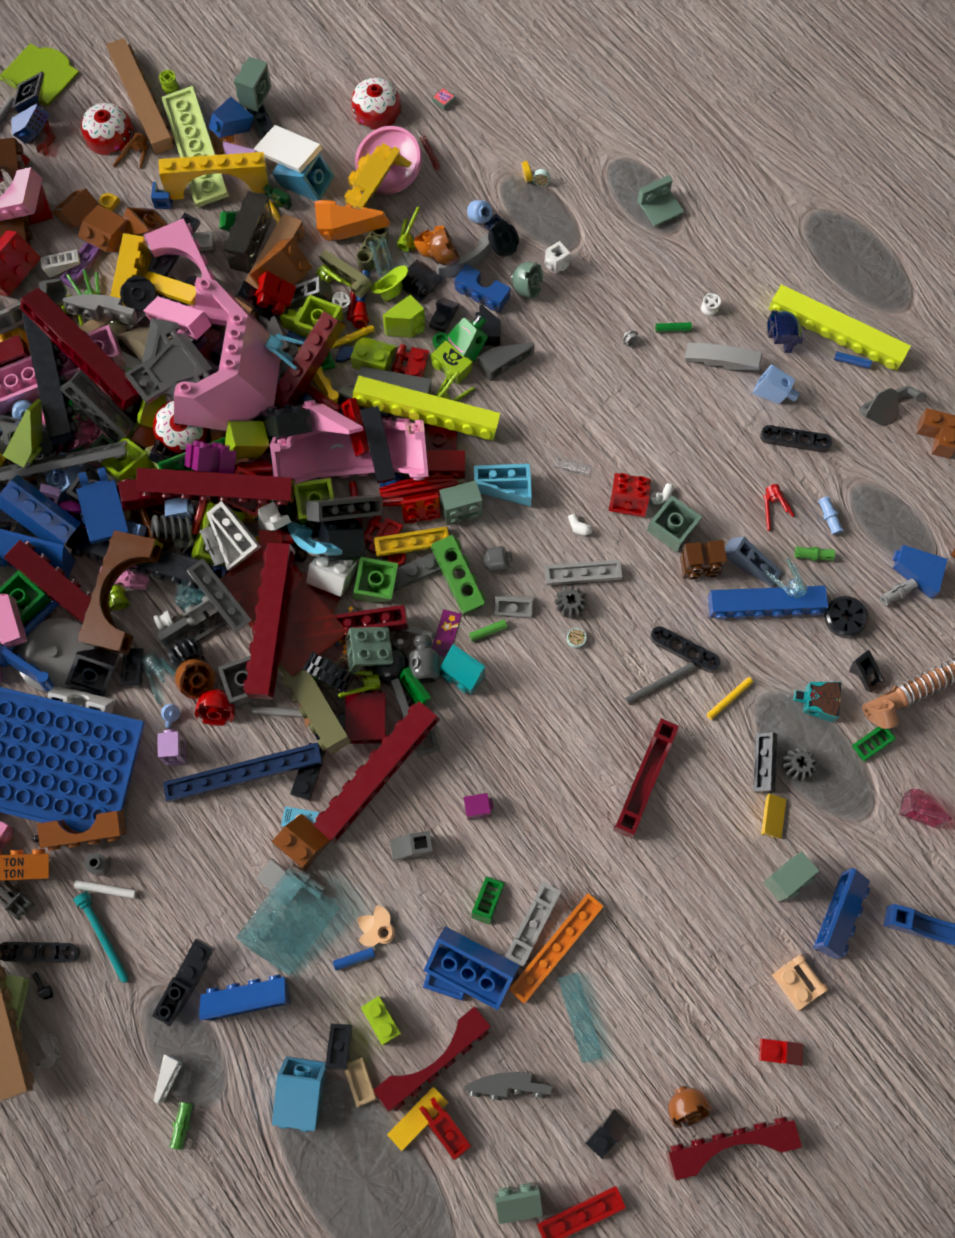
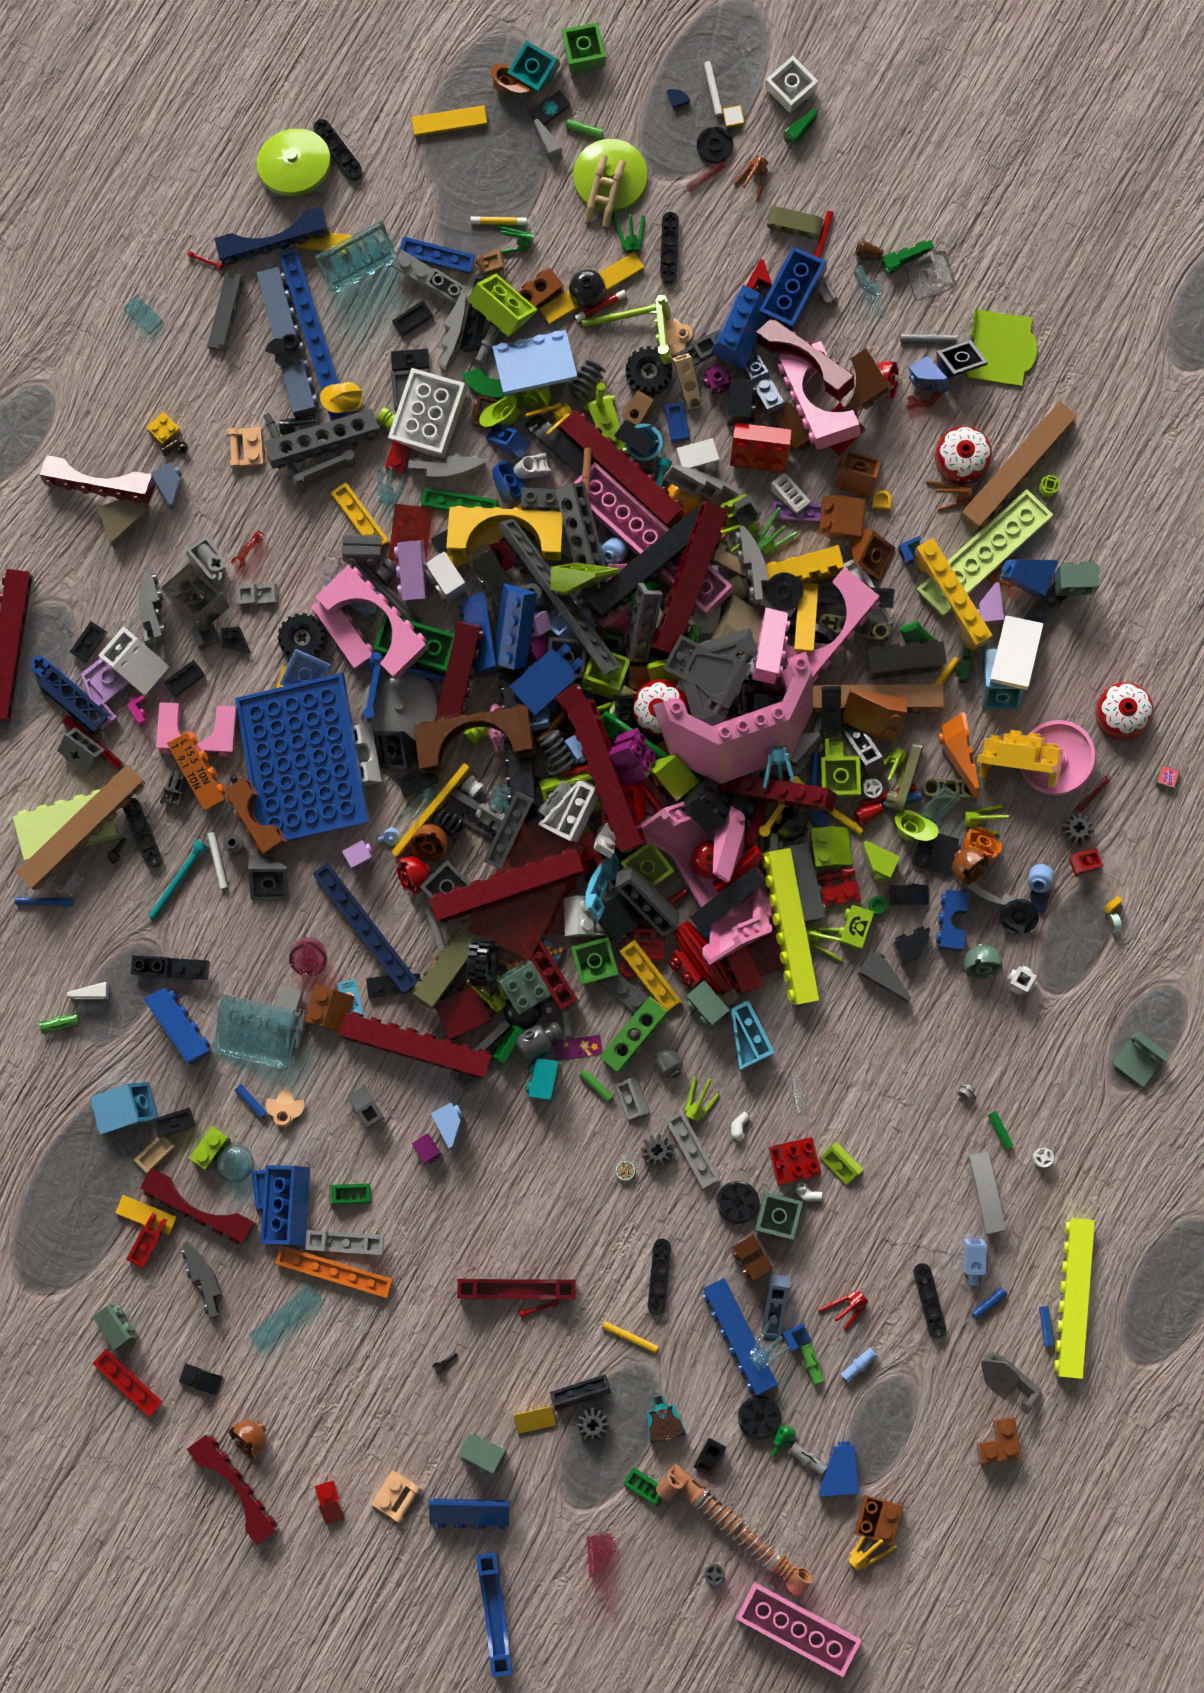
camera: 70 degrees right, 10 degrees up
red hips [254,271,297,316] -> none
green torso [446,314,488,362] -> none
dark grey bar [625,663,696,705] -> none
clear blue brick [766,310,803,353] -> none
none -> blue bar [15,897,74,906]
none -> clear light blue cylinder [215,1144,255,1183]
none -> dark grey slope [248,855,289,900]
none -> clear pink cylinder [289,937,328,976]
none -> yellow tile [392,763,472,858]
none -> light blue slope [431,1103,463,1150]
none -> black hand [432,1352,458,1374]
none -> red hinge [519,1299,559,1318]
none -> lime plant [684,1077,720,1122]
none -> red cylinder [690,841,718,879]
none -> black wheel [716,1181,759,1224]
none -> green piece [770,1426,796,1457]
none -> black cylinder [772,806,809,841]
none -> blue panel [782,1323,811,1351]
none -> olive beam [818,614,892,641]
none -> lime slope [819,1142,863,1186]
none -> blue piece [971,1287,1008,1320]
none -> dark grey gear [1061,813,1094,845]
none -> red slope [1069,848,1103,876]

